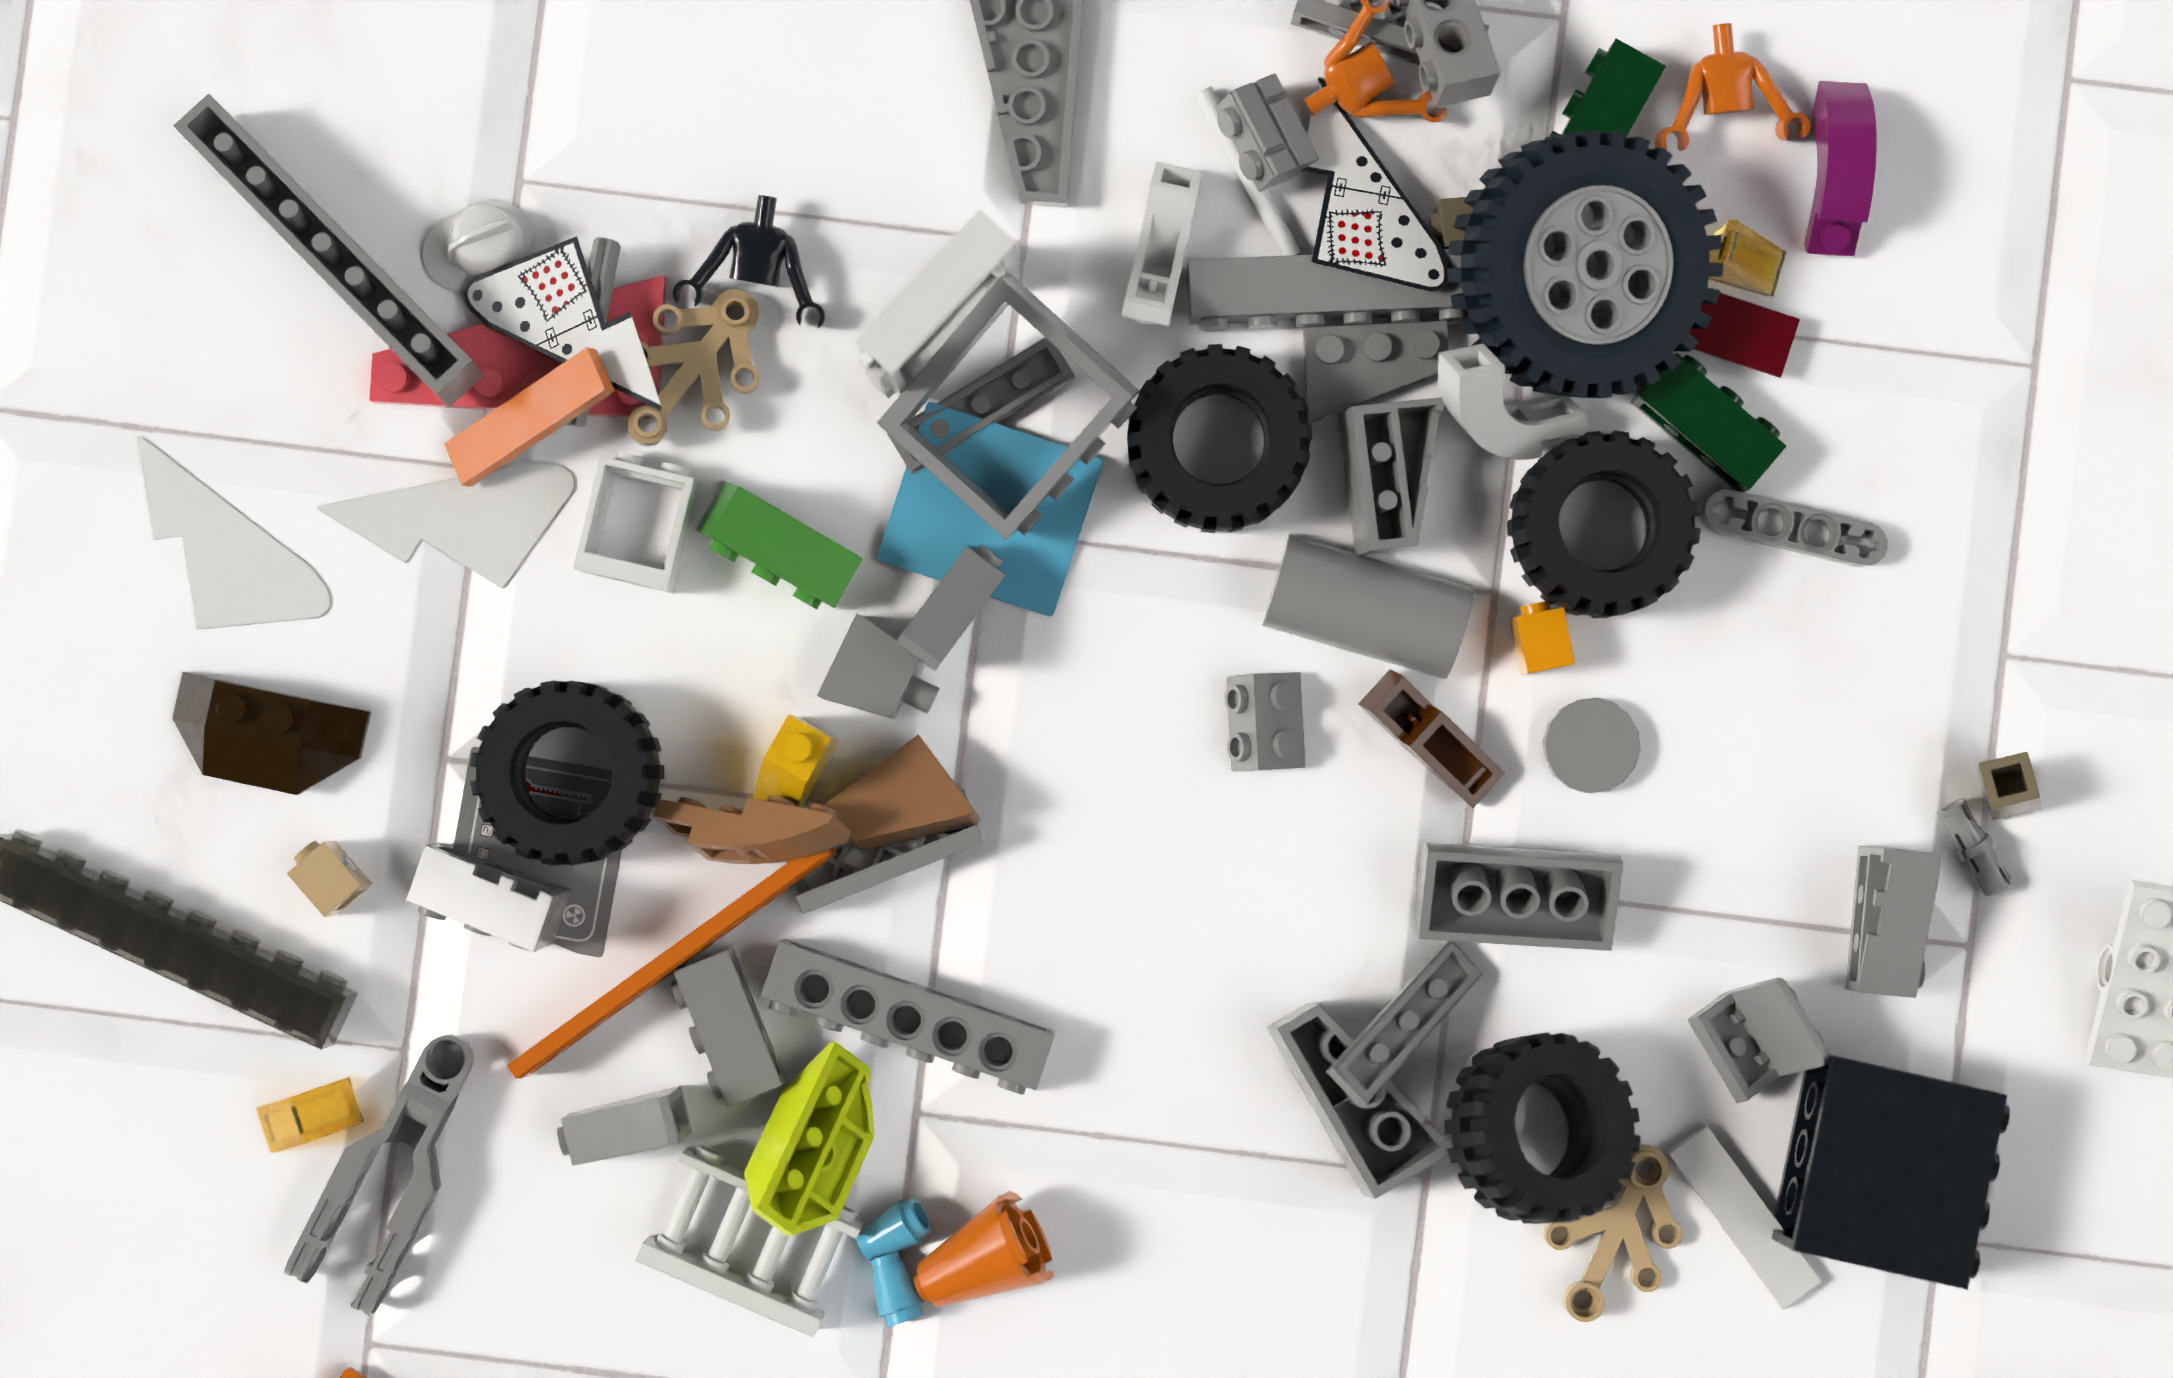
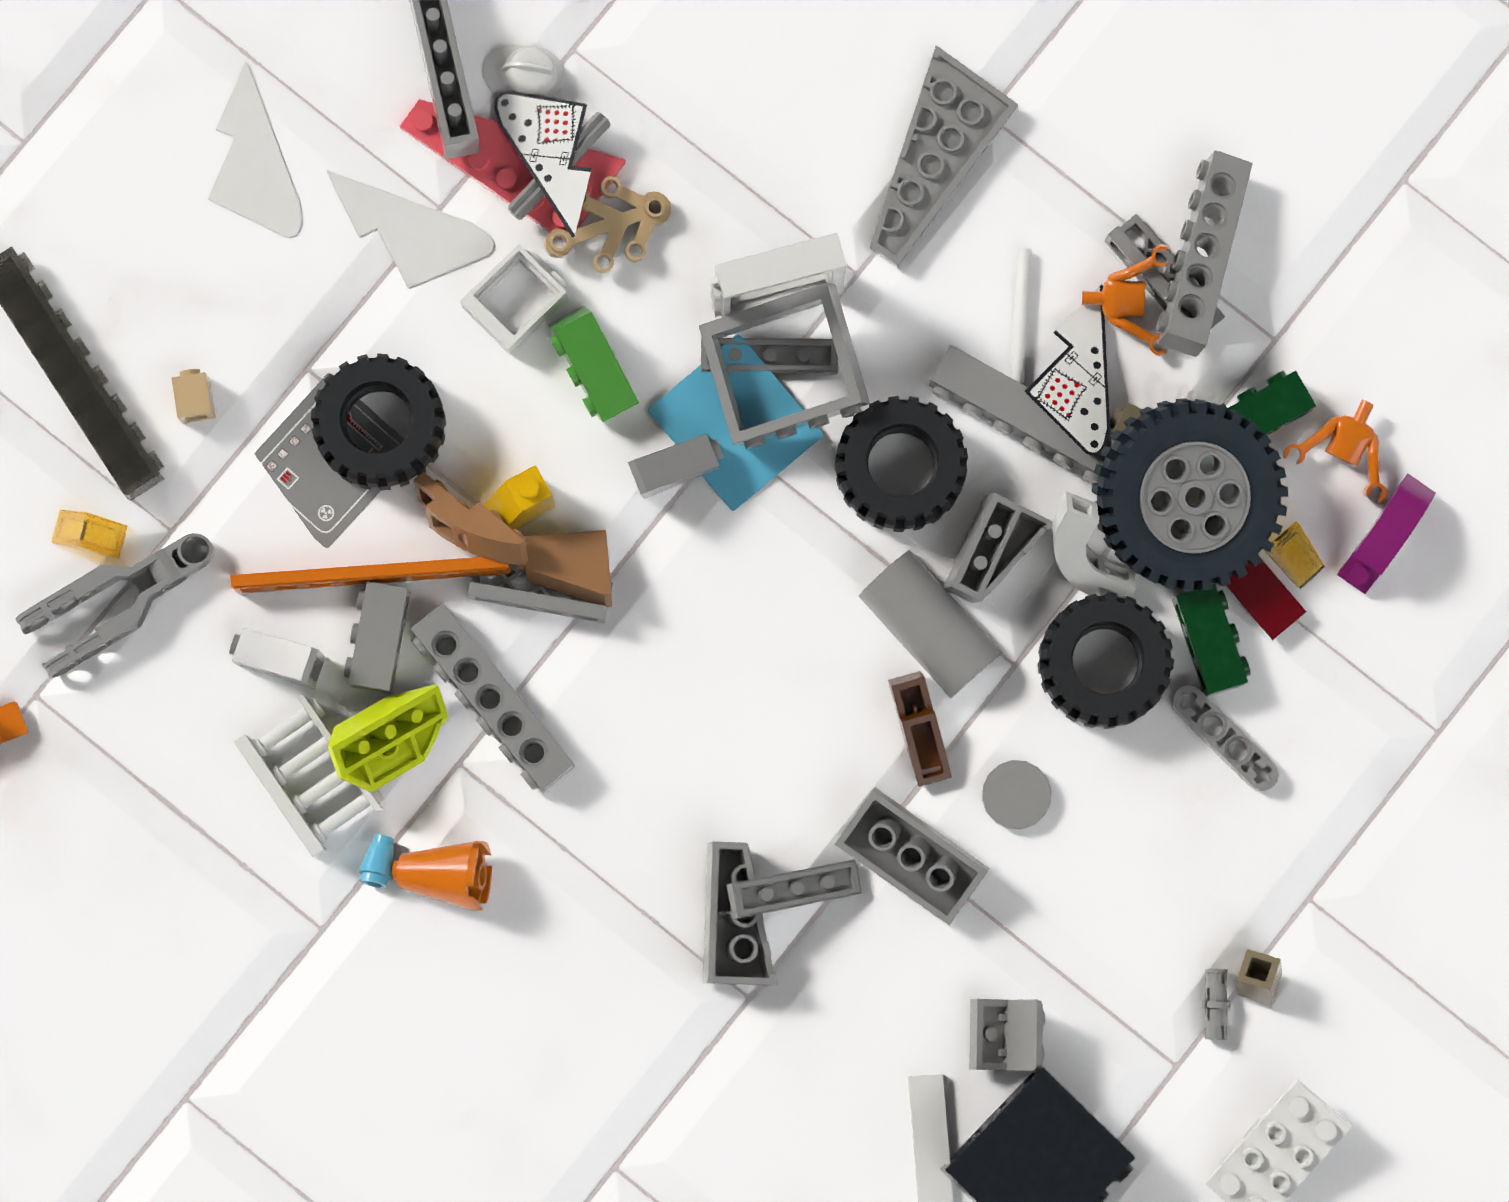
camera: 30 degrees right, 5 degrees down
dark brown wedge [172,672,371,795] -> none
wedge [406,843,572,952] -> none
orange tile [444,347,615,487] -> none
black piece [672,194,826,329] -> none
light grey torso [817,613,940,719] -> none
medium azure cone [856,1198,931,1261] -> none
white arch [1121,161,1203,326] -> none
light grey brick [1215,73,1320,192] -> none
light grey bracket [1225,672,1306,772] -> none
light grey wing [1303,321,1449,424] -> none
black tyre [1444,1032,1641,1224] -> none
light orange brick [1509,601,1575,675] -> none
tan plant [1543,1145,1683,1322] -> none
light grey wedge [1845,846,1944,998] -> none

